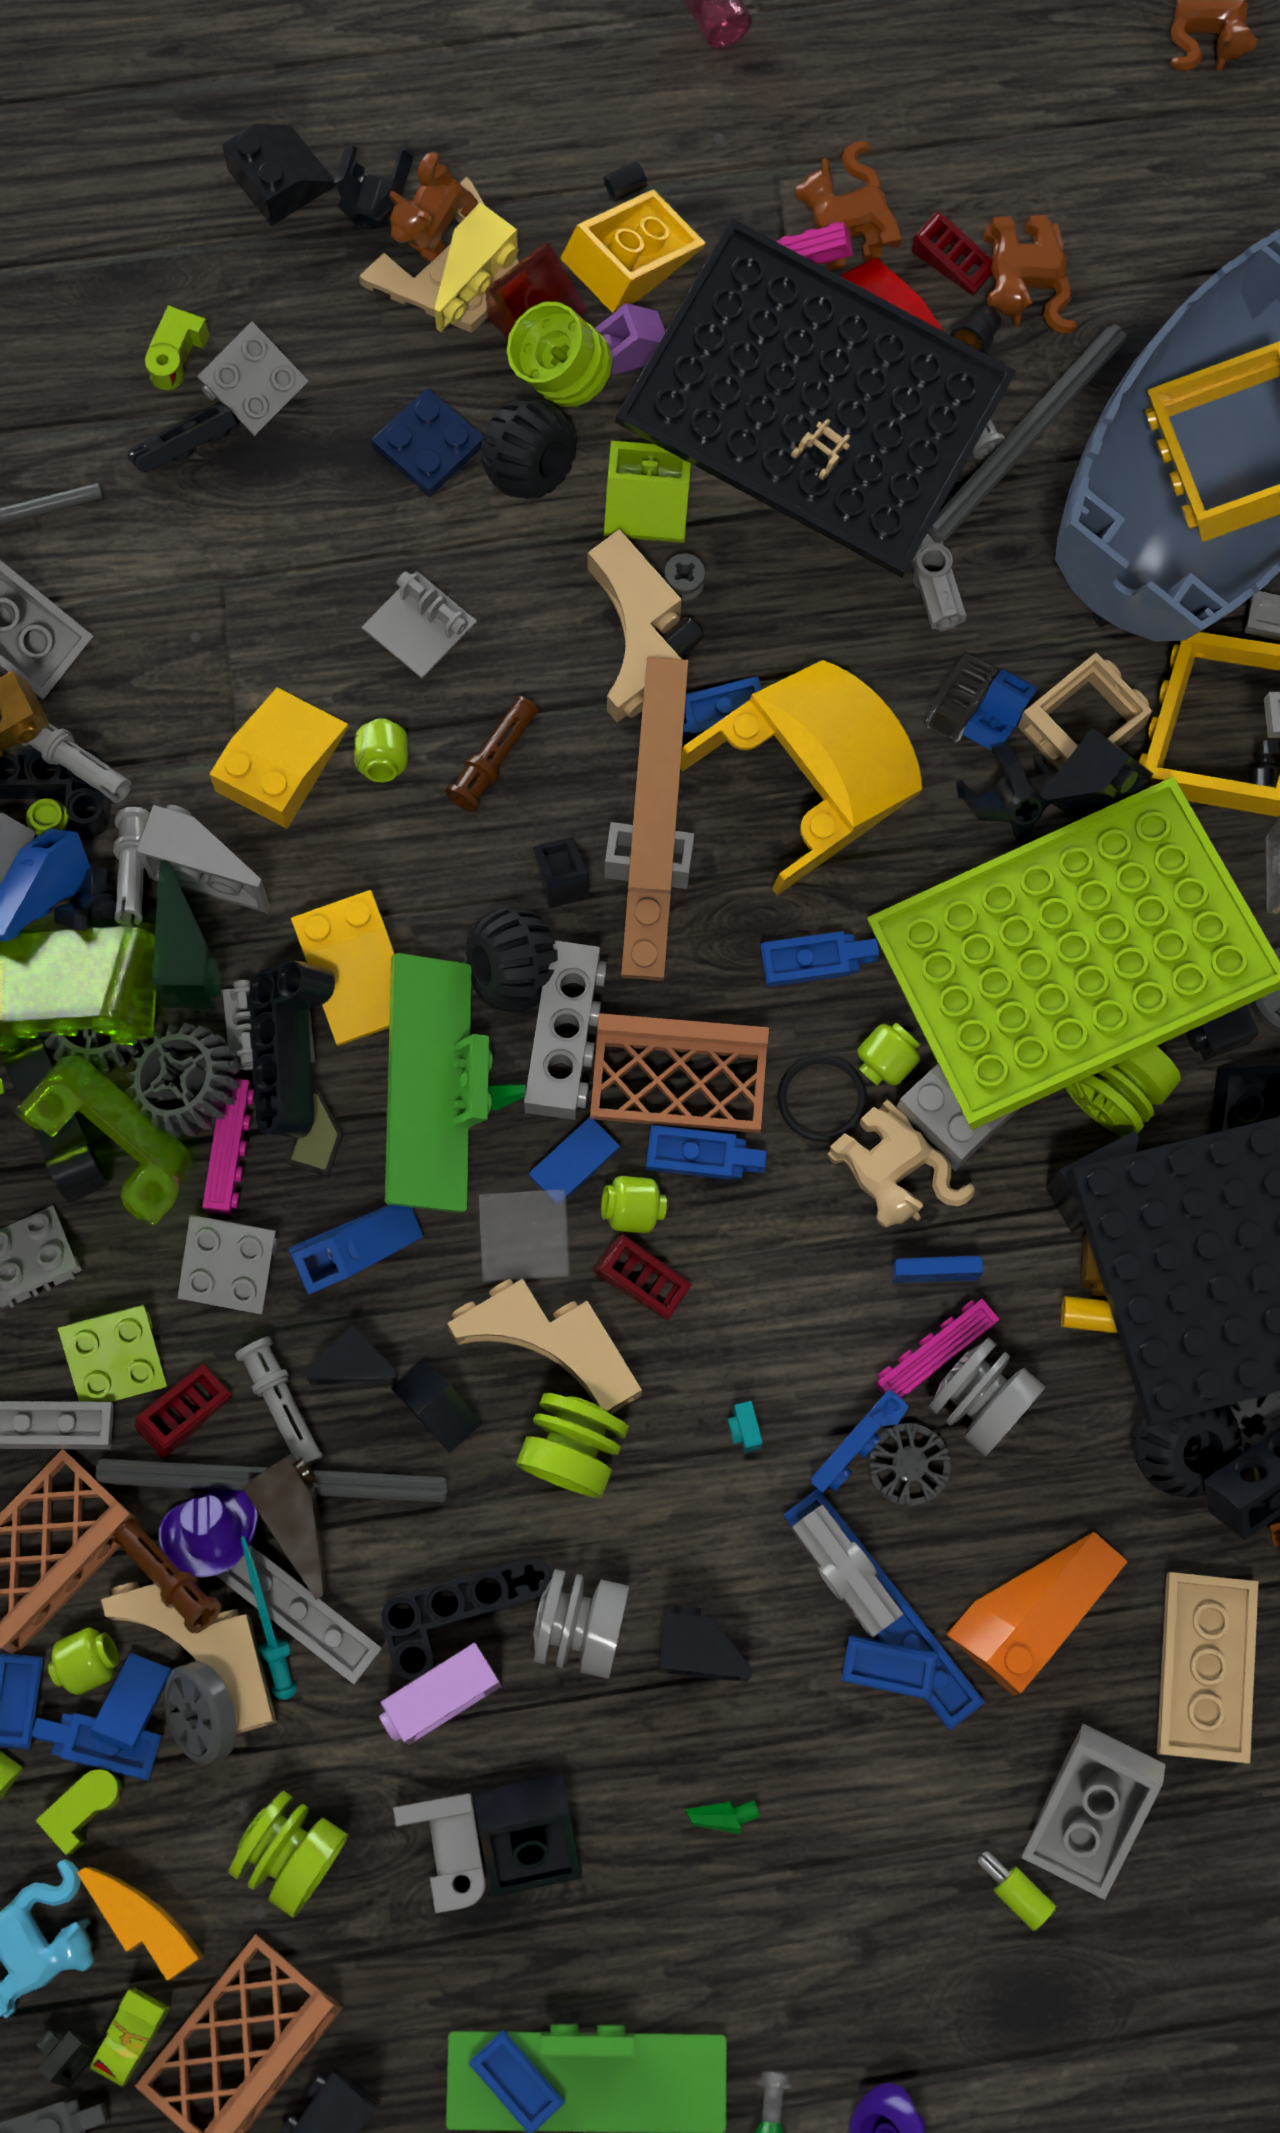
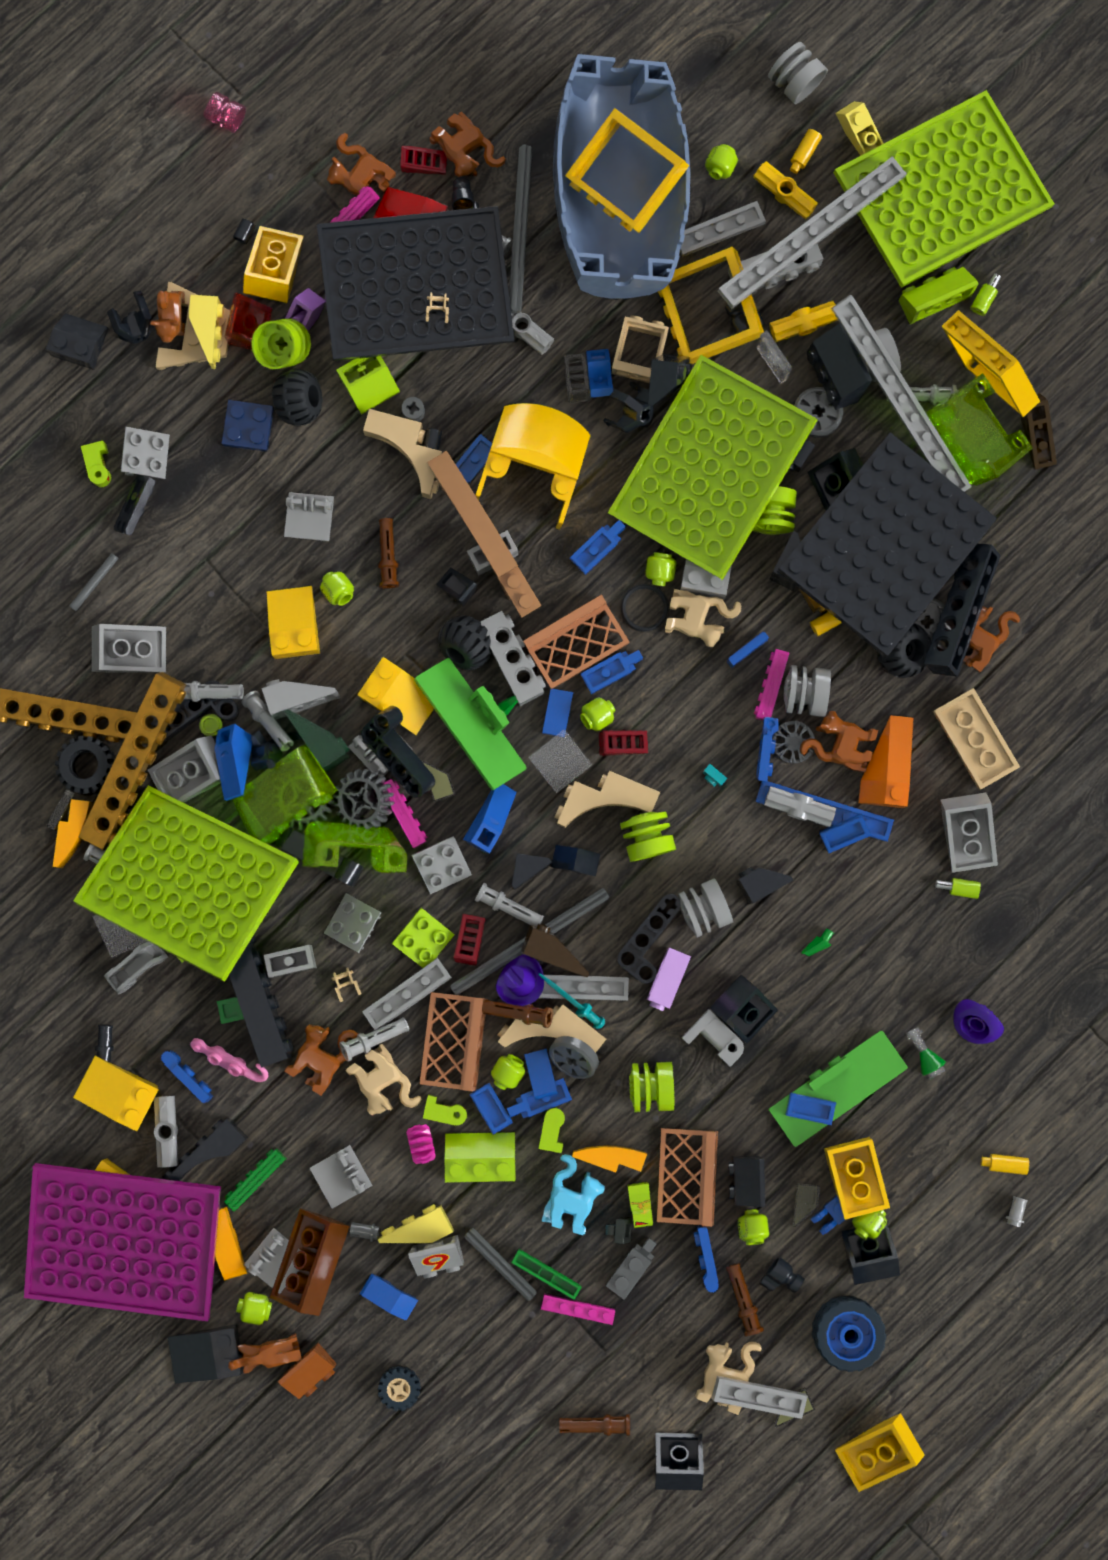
camera: 30 degrees left, 10 degrees up
none -> dark orange animal [800,711,878,773]

